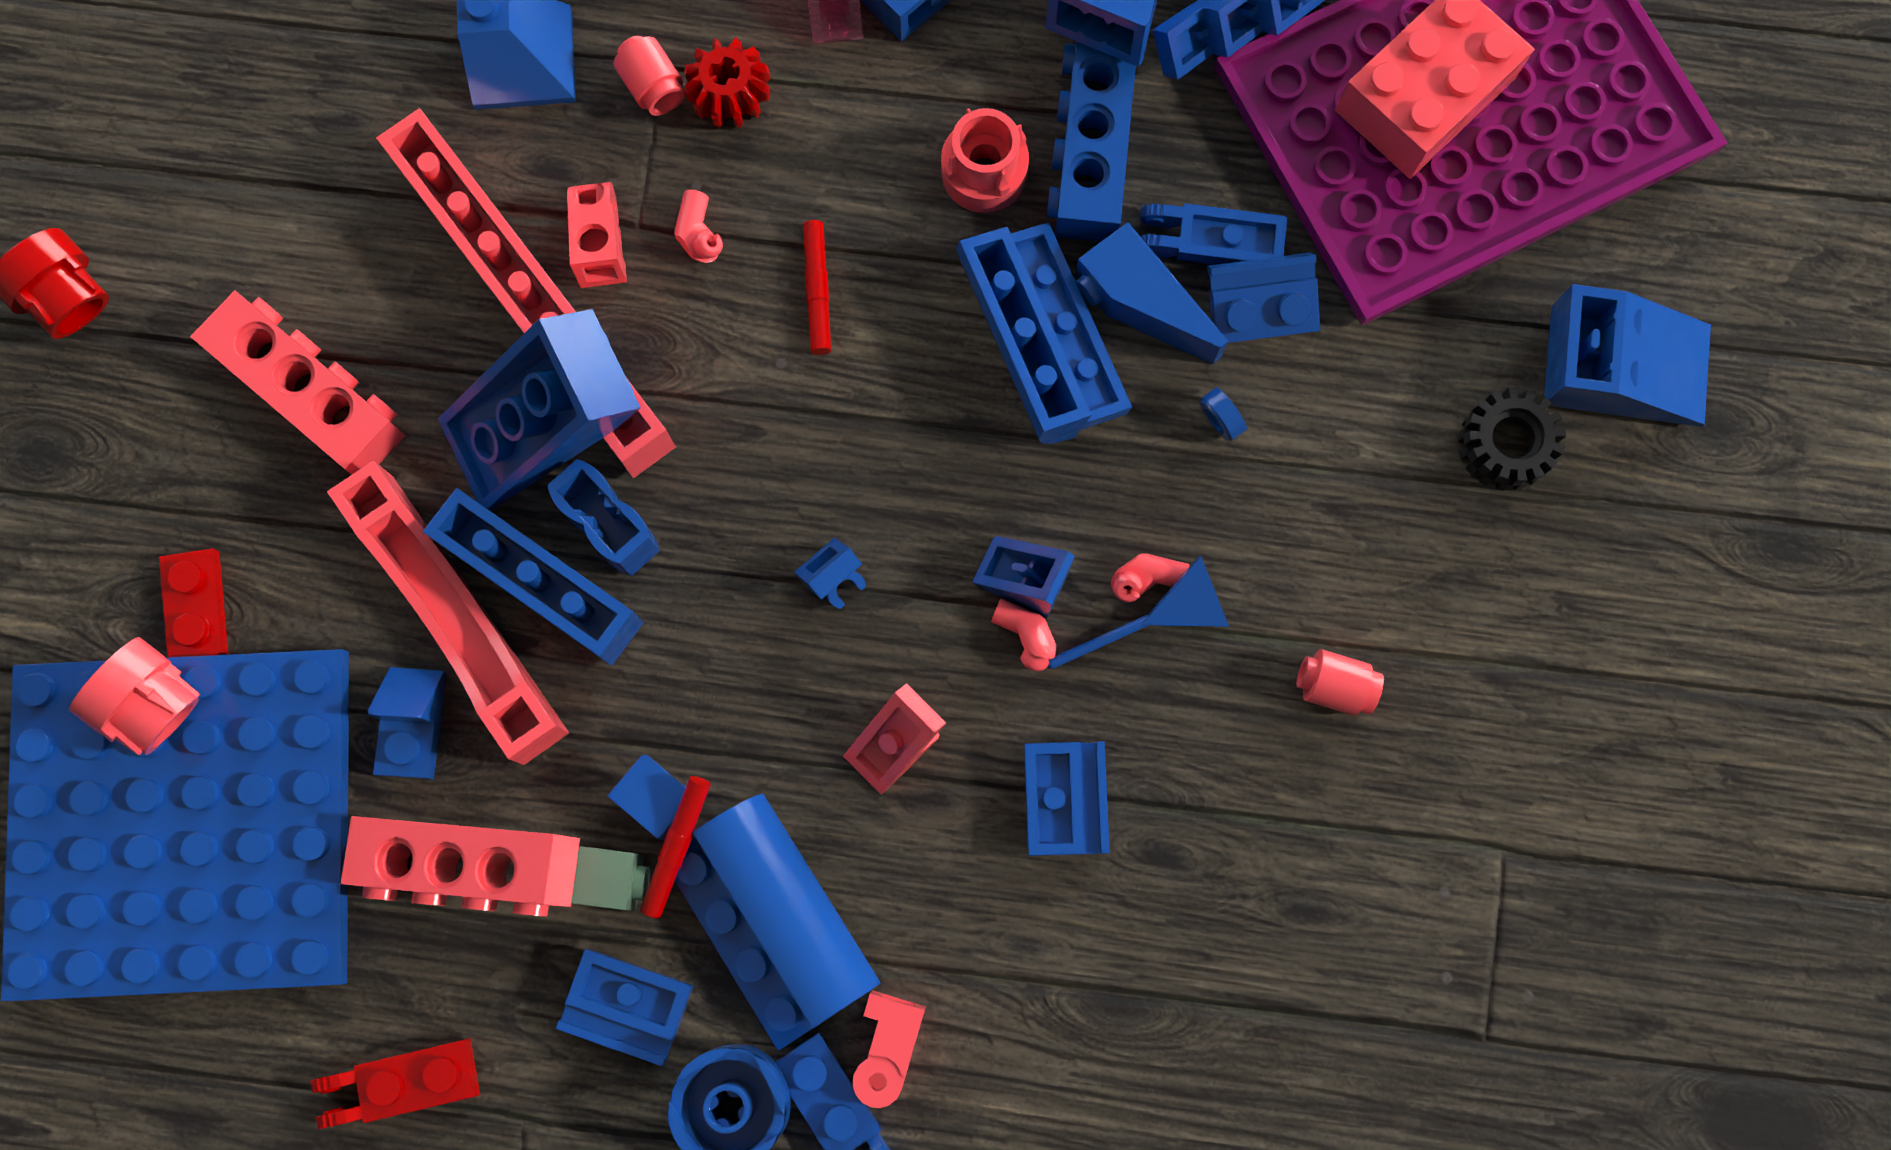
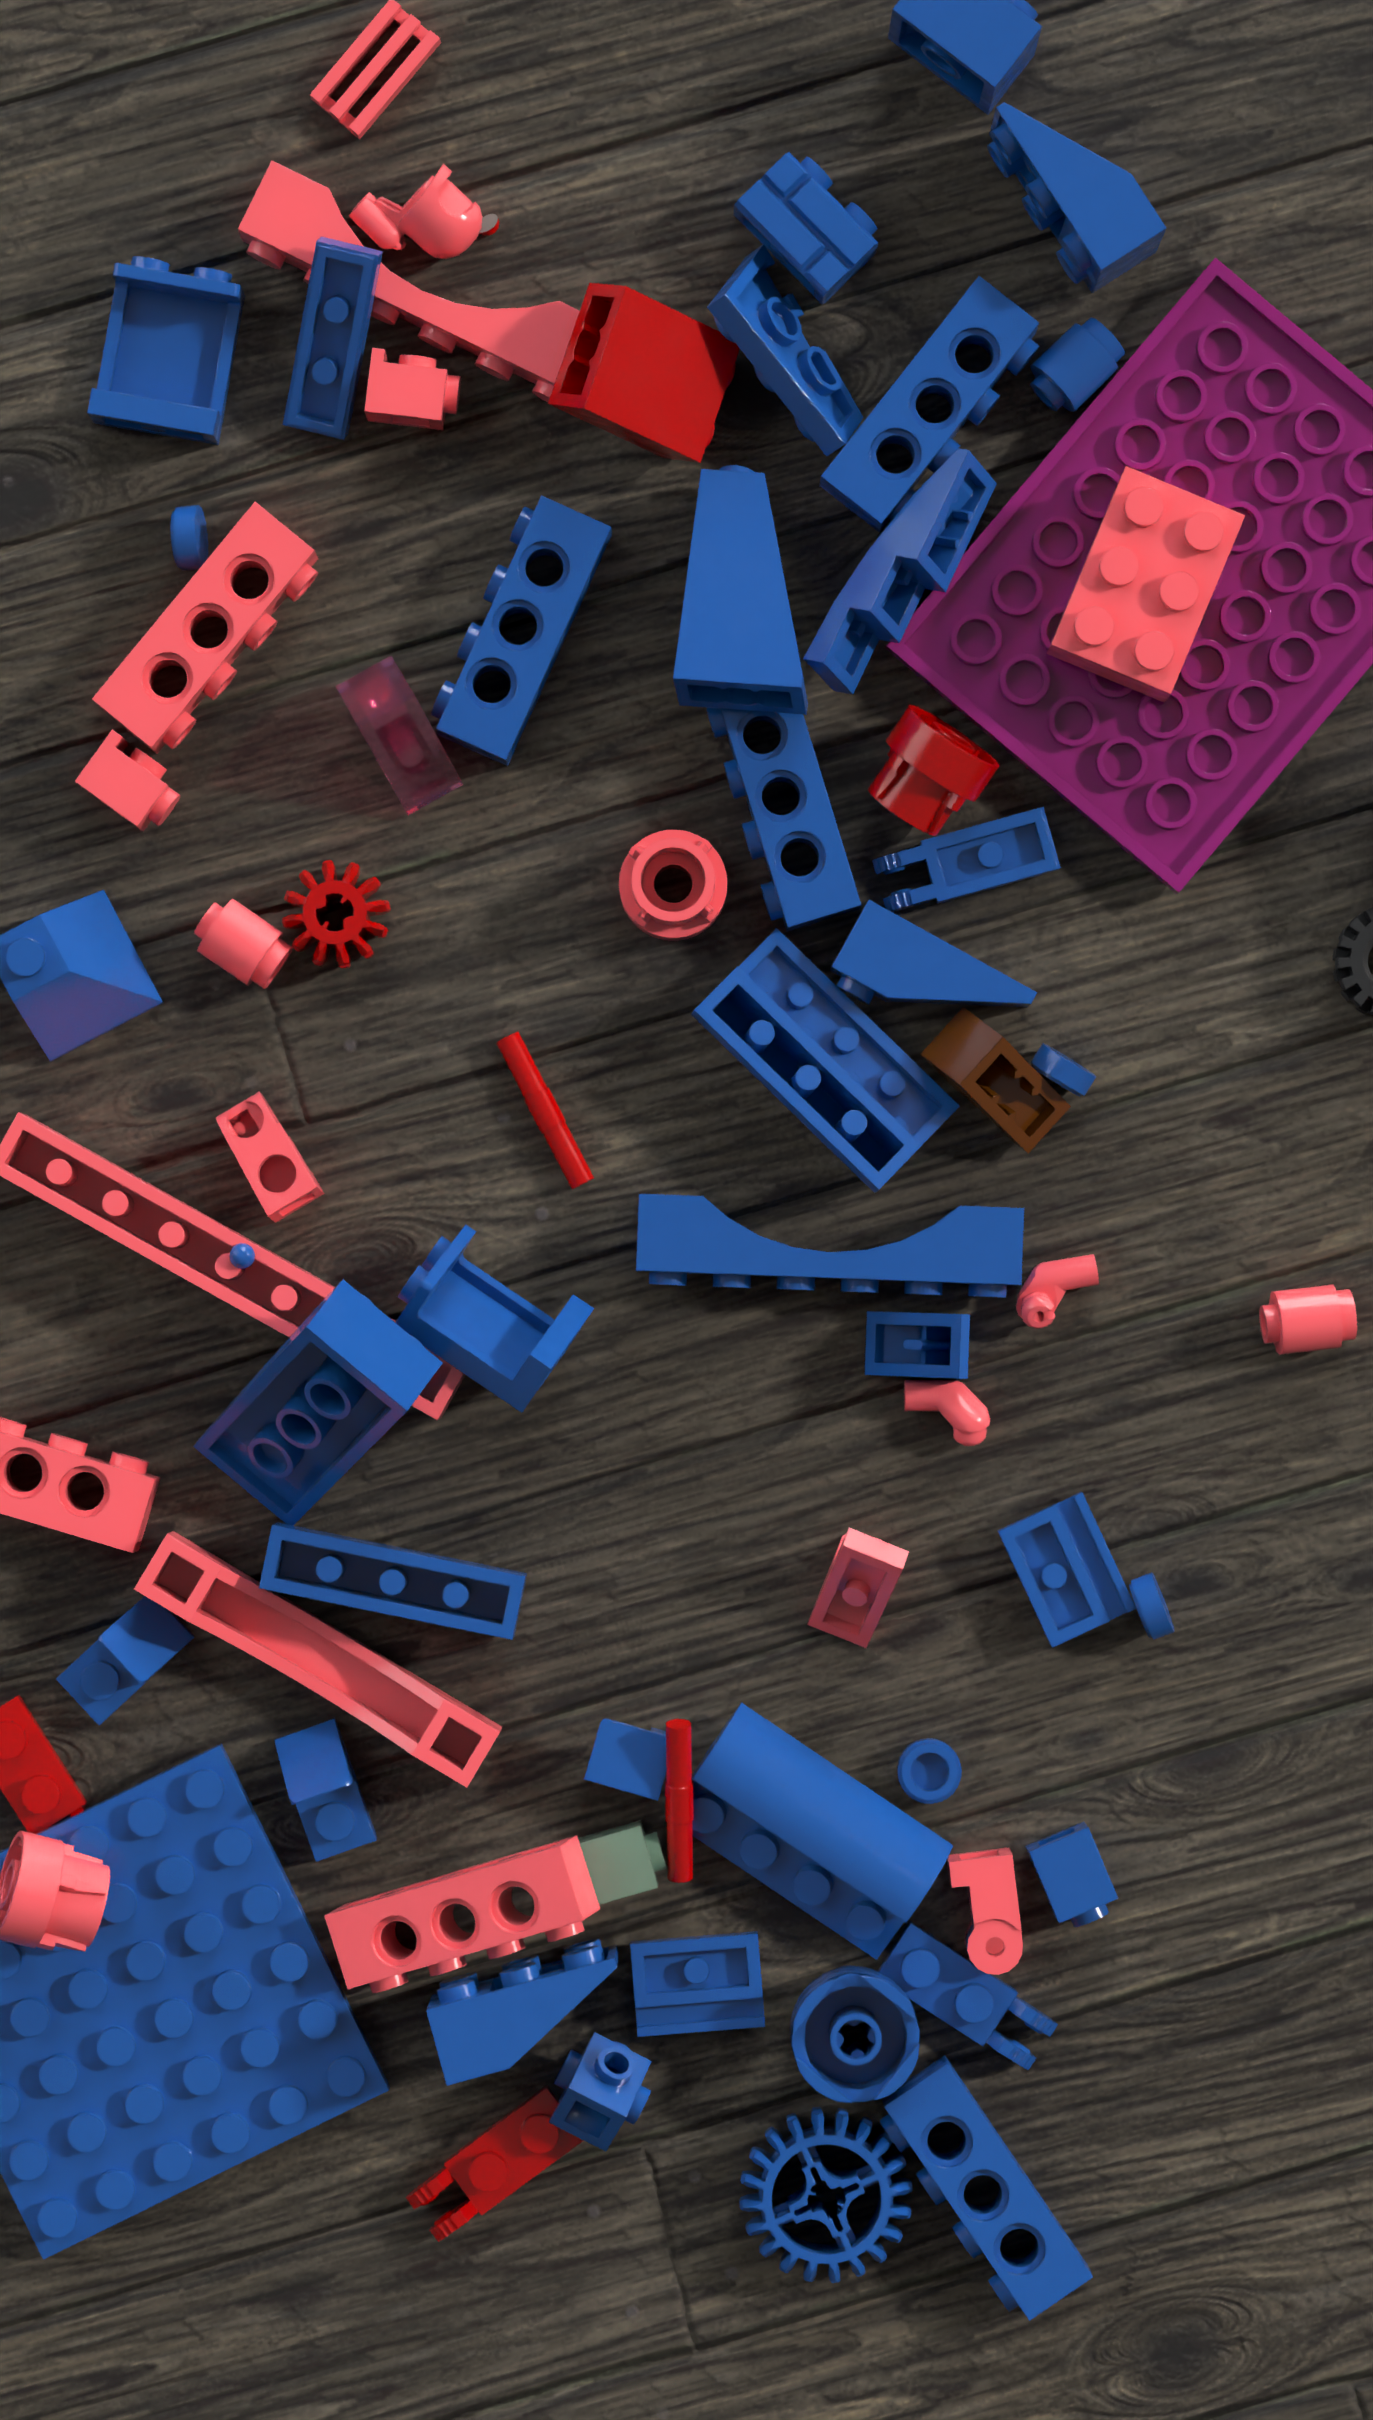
camera: 25 degrees left, 10 degrees up
blue brick [548,459,660,576] -> none
coral arm [674,190,723,263] -> none
blue tile [794,538,866,609] -> none
blue piece [1048,555,1229,669] -> none
blue plate [1207,252,1320,343] -> none
none -> blue slope [56,1596,195,1725]
none -> blue piece [229,1243,255,1269]
none -> blue panel [395,1225,594,1413]
none -> blue slope [426,1938,619,2086]
none -> blue brick [549,2032,652,2152]
none -> blue arch [636,1194,1024,1298]
none -> red piece [868,705,999,836]
none -> blue tile [897,1738,962,1804]
none -> reddish brown arch [921,1007,1071,1154]
none -> blue brick [1025,1822,1118,1927]
none -> blue tile [1129,1572,1175,1640]

